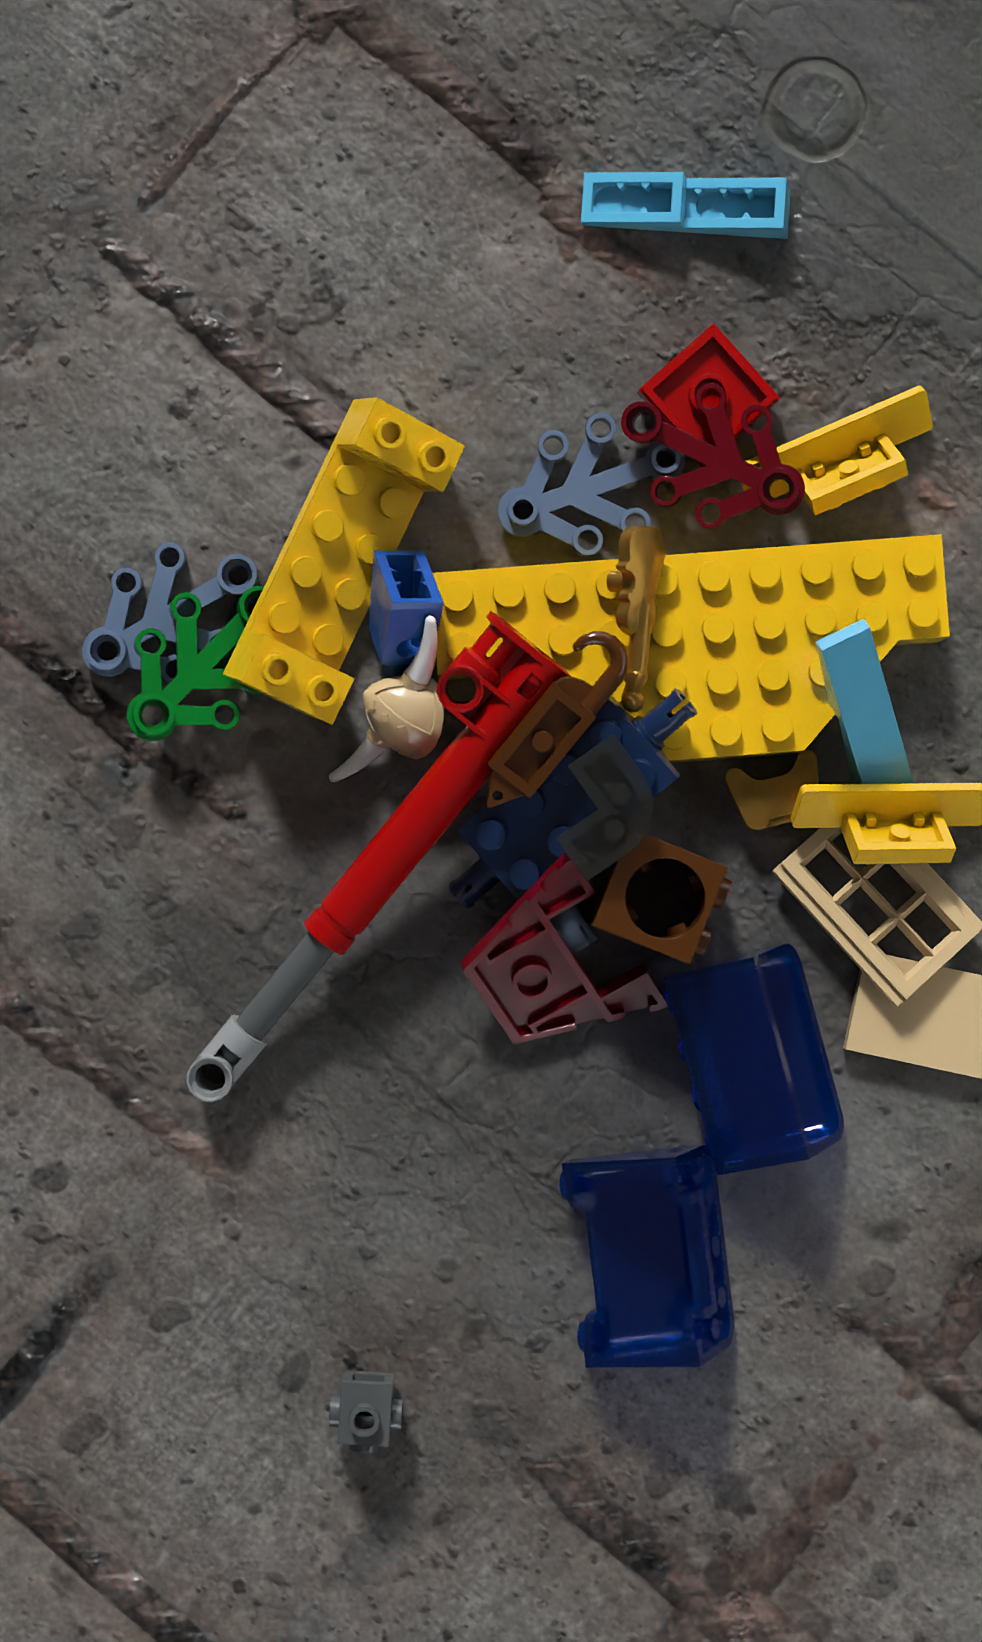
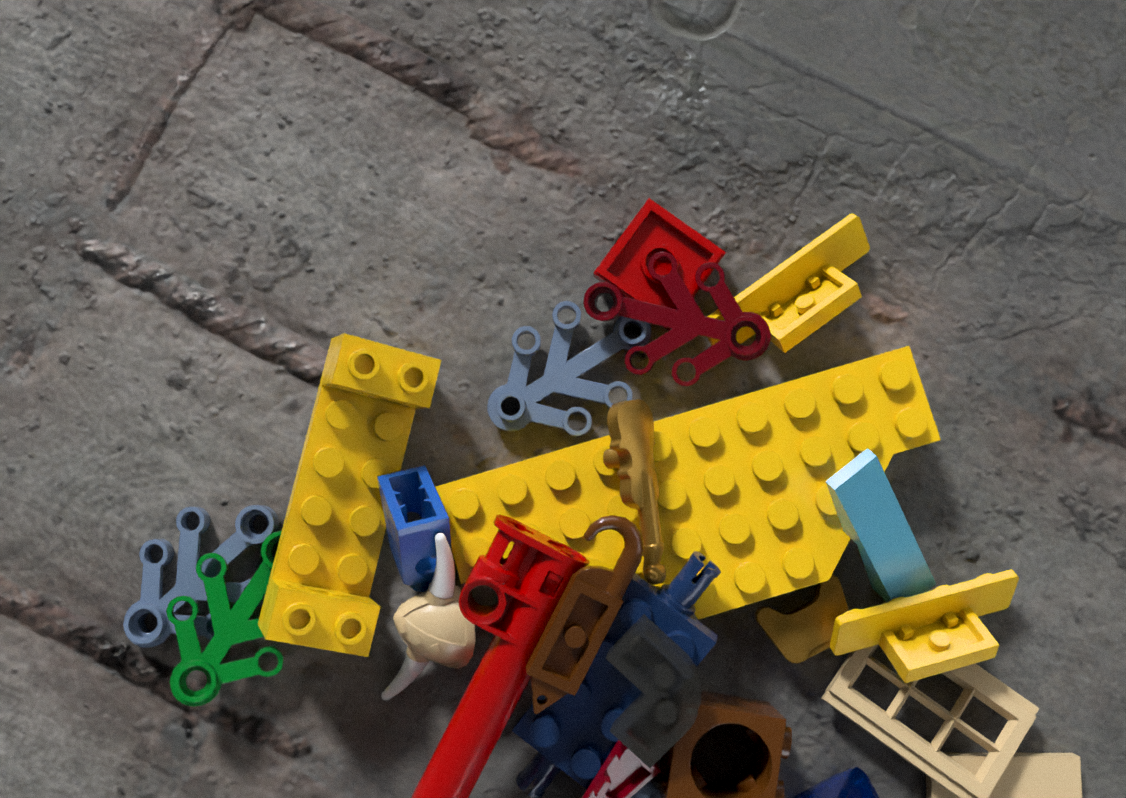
camera: 10 degrees left, 5 degrees down
medium azure slope [581,172,791,239] -> none

